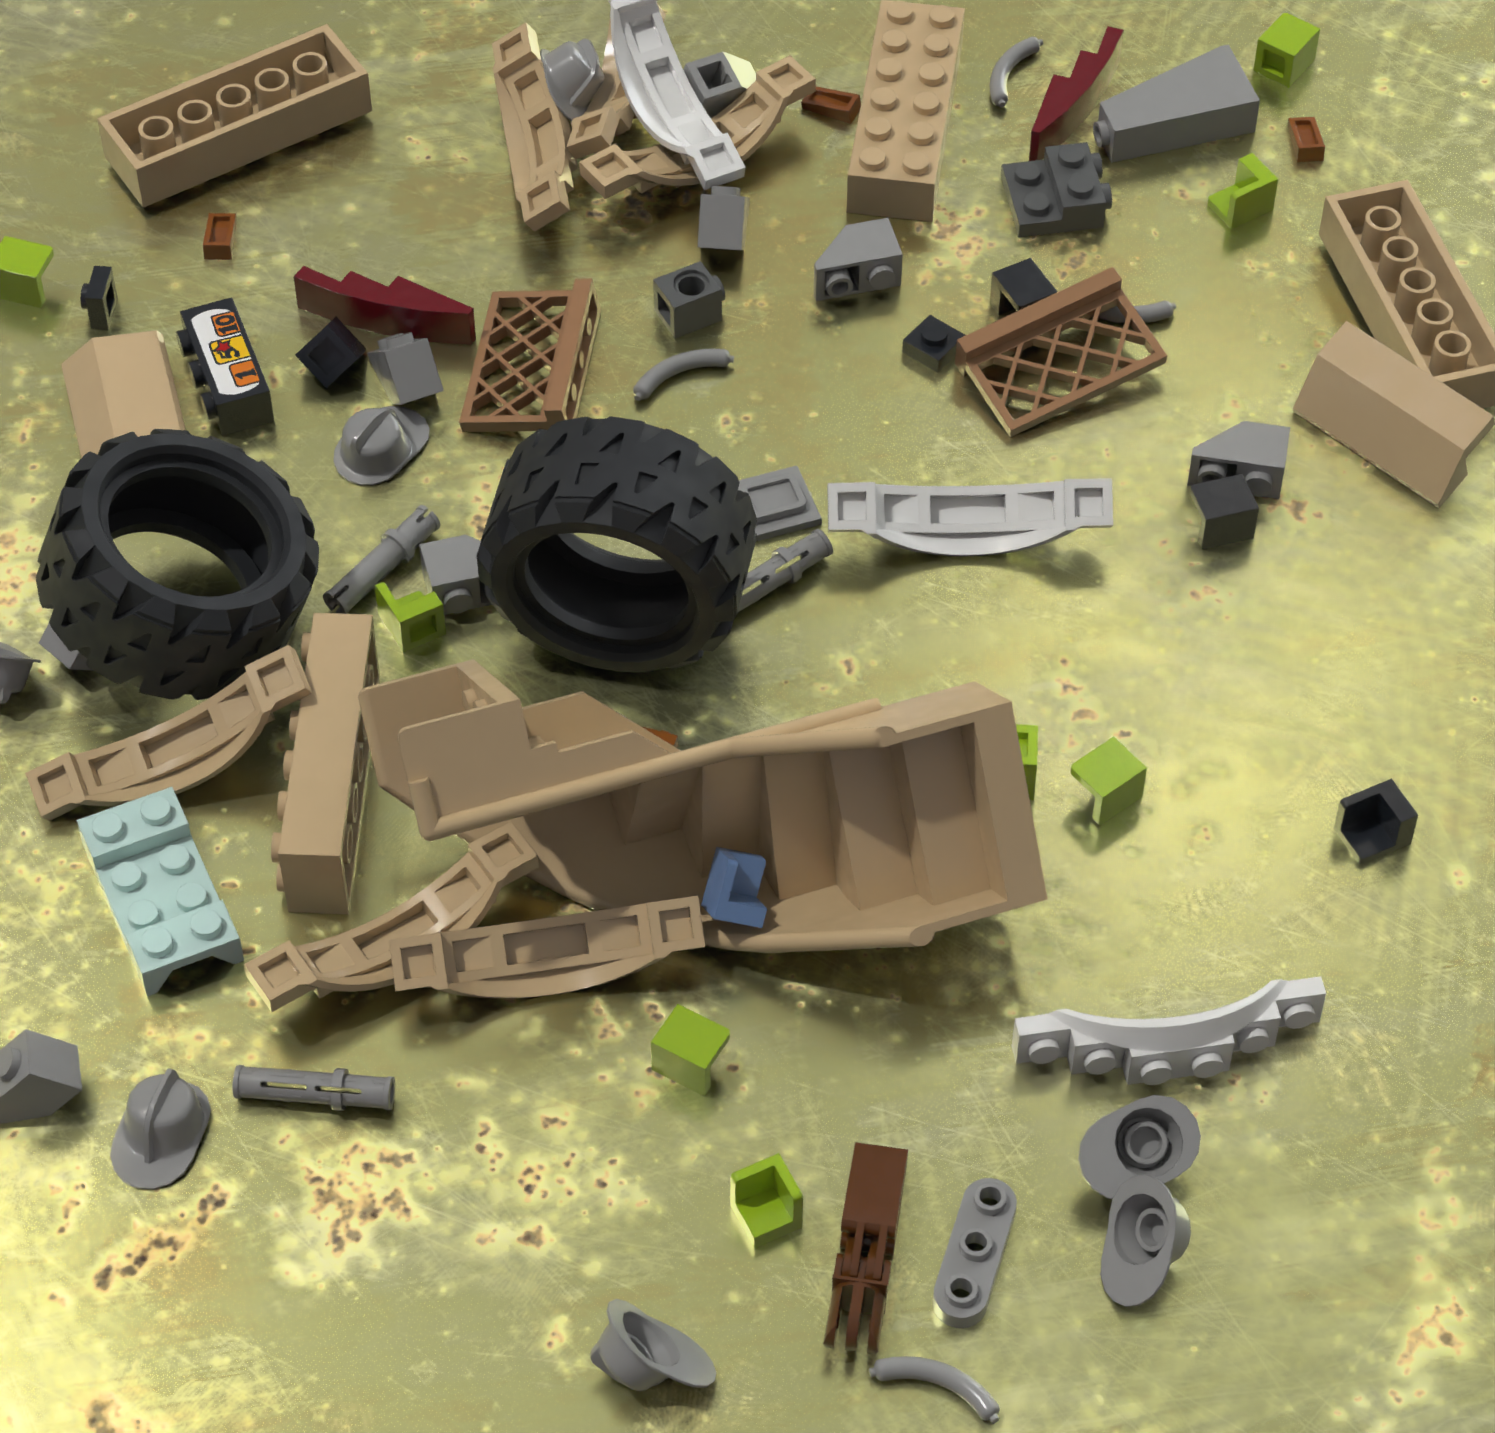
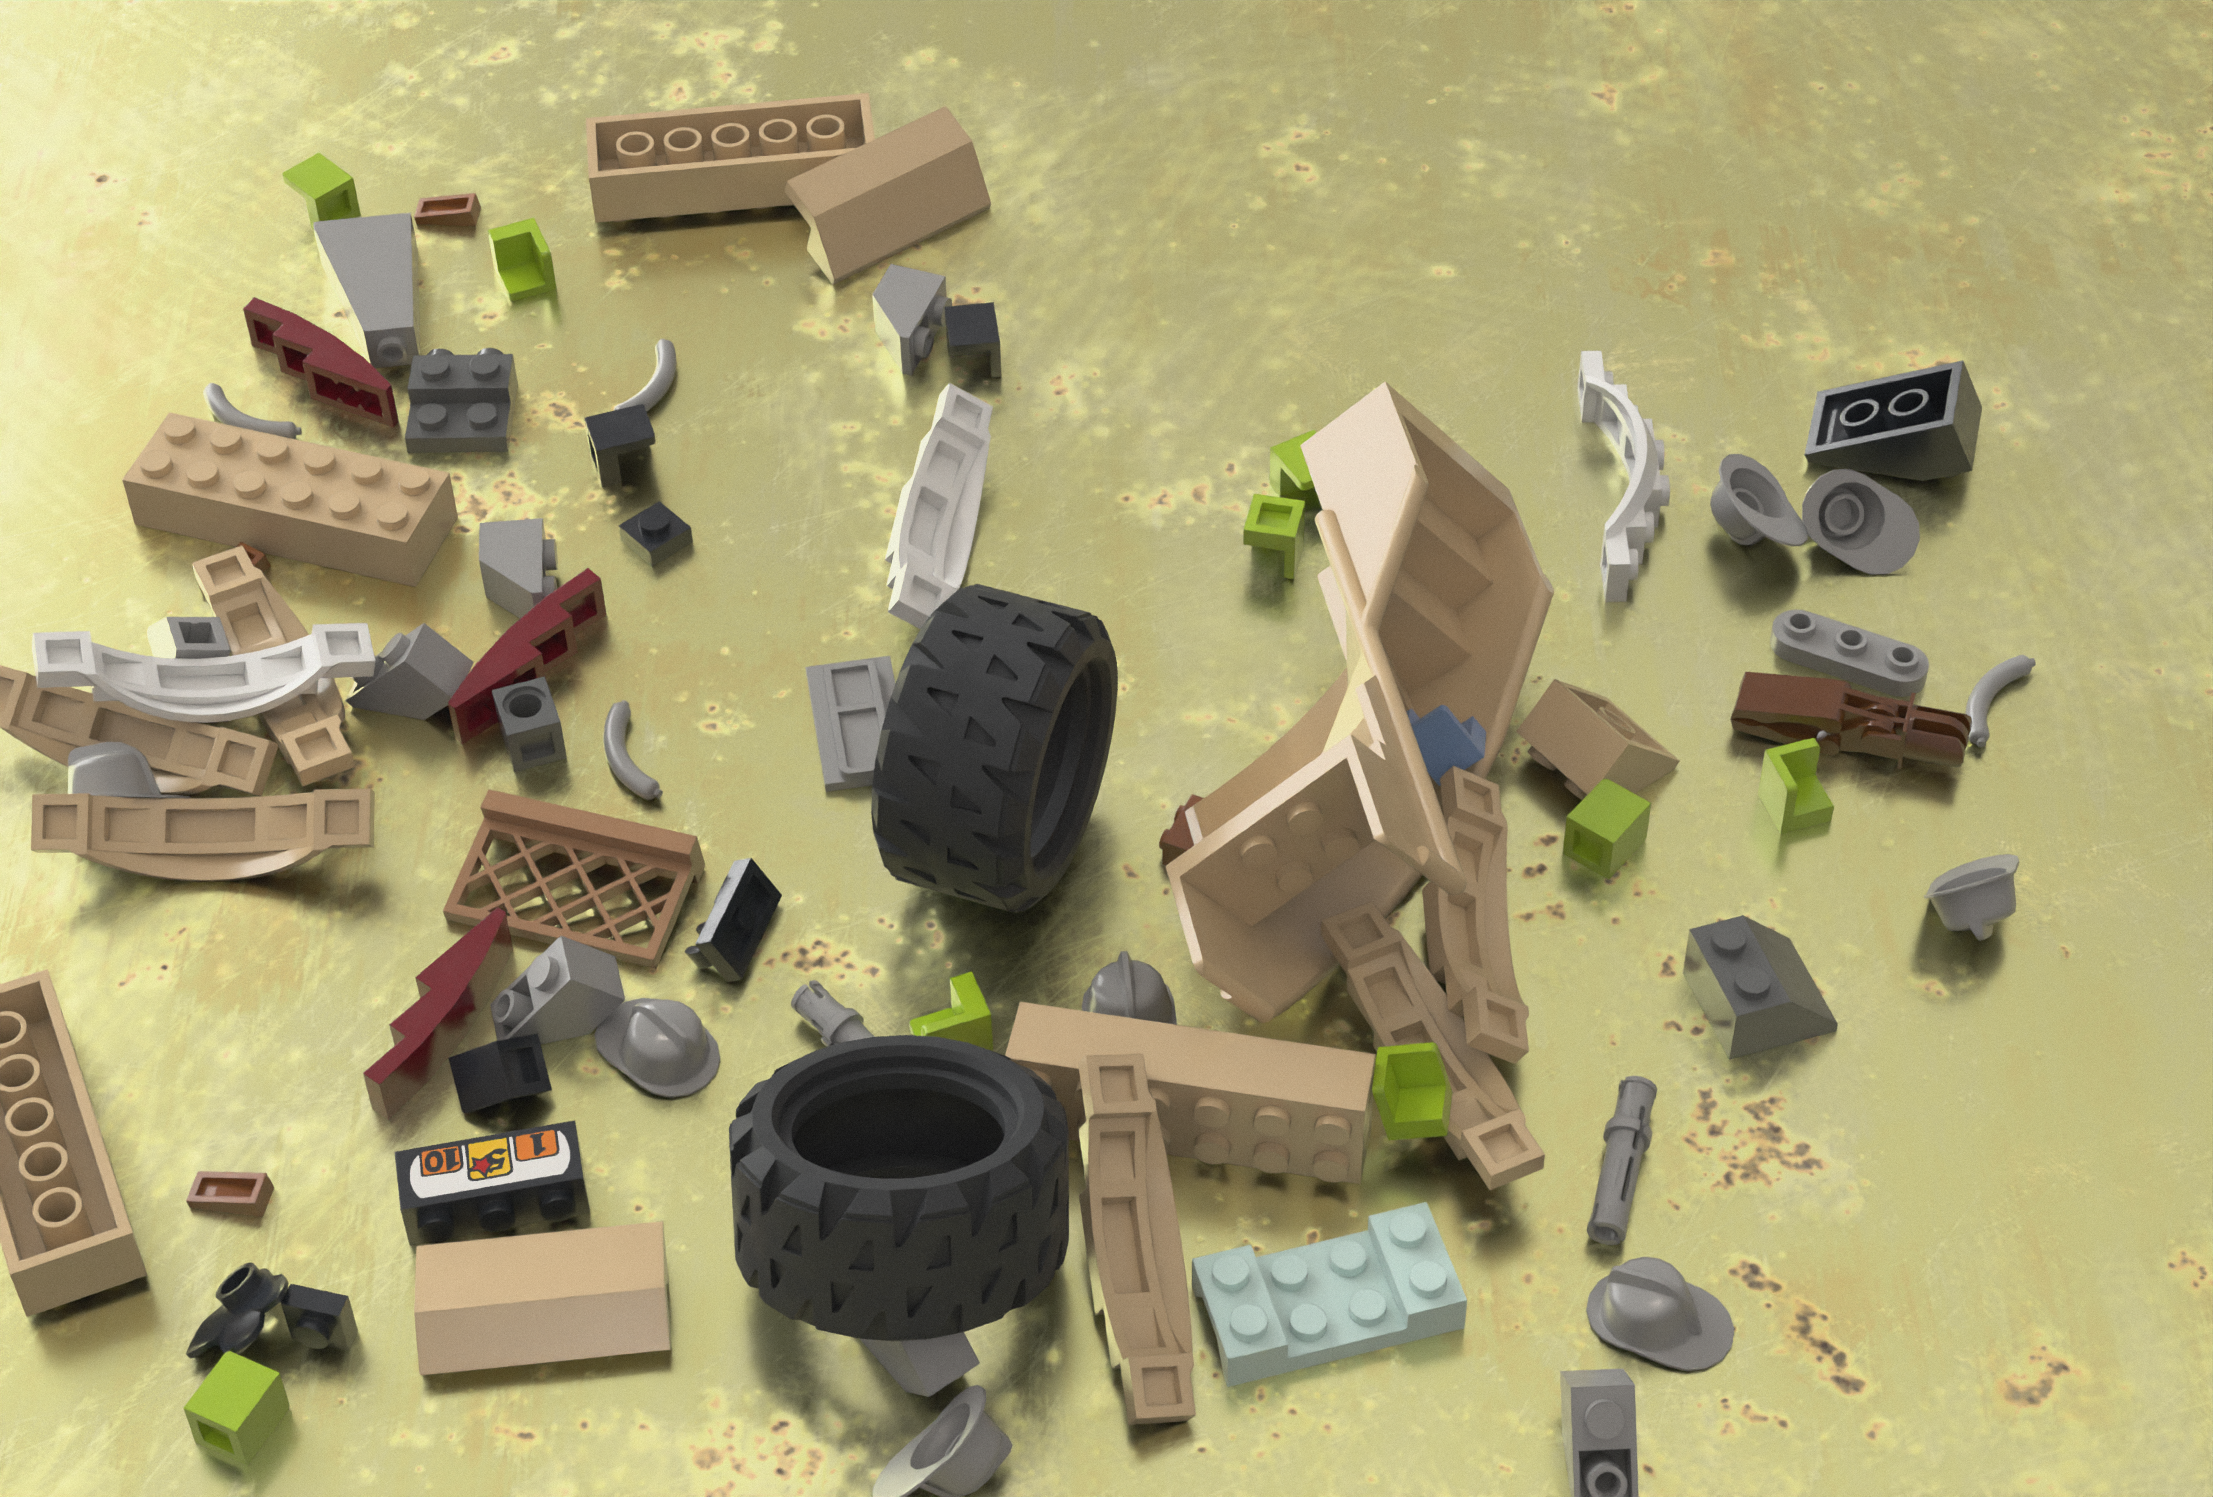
camera: 80 degrees left, 5 degrees down
light grey slope [419,535,492,615] -> none
medium nougat fence [955,266,1168,437] -> none
black panel [1334,778,1418,864] -> none
none -> black plate [186,1262,289,1359]
none -> dark red slope [448,568,607,745]
none -> black plate [685,858,782,982]
none -> lime panel [1372,1042,1453,1141]
none -> tan slope [1516,679,1680,800]
none -> dark grey slope [1683,915,1838,1060]
none -> black slope [1804,360,1982,481]

